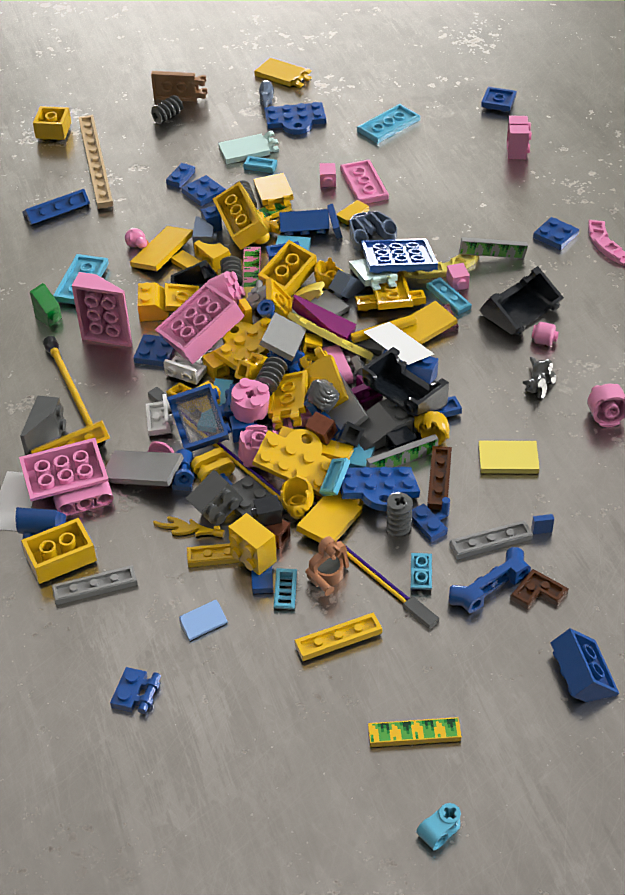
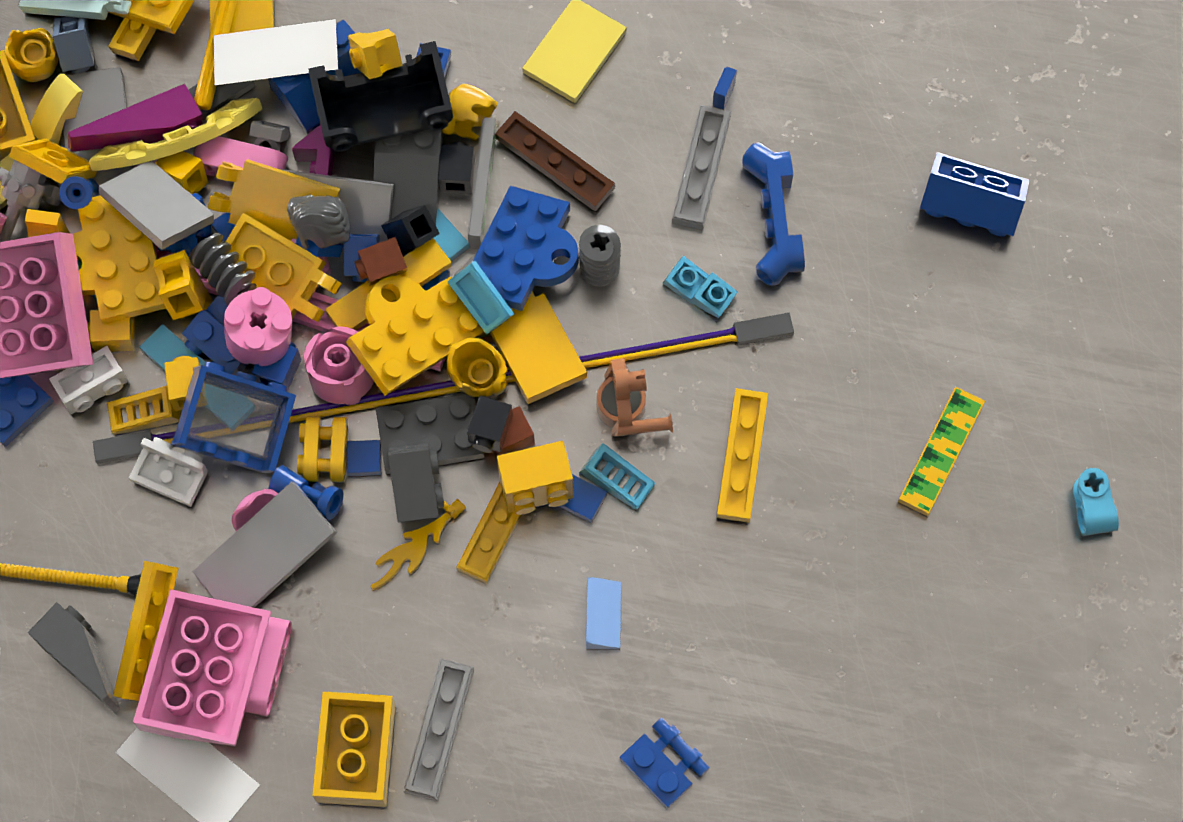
camera: 60 degrees left, 25 degrees up
blue brick [15,507,66,538] -> none
blue plate [412,497,450,542] -> none
reddish brown tile [510,569,569,610] -> none
none -> yellow brick [348,29,403,79]

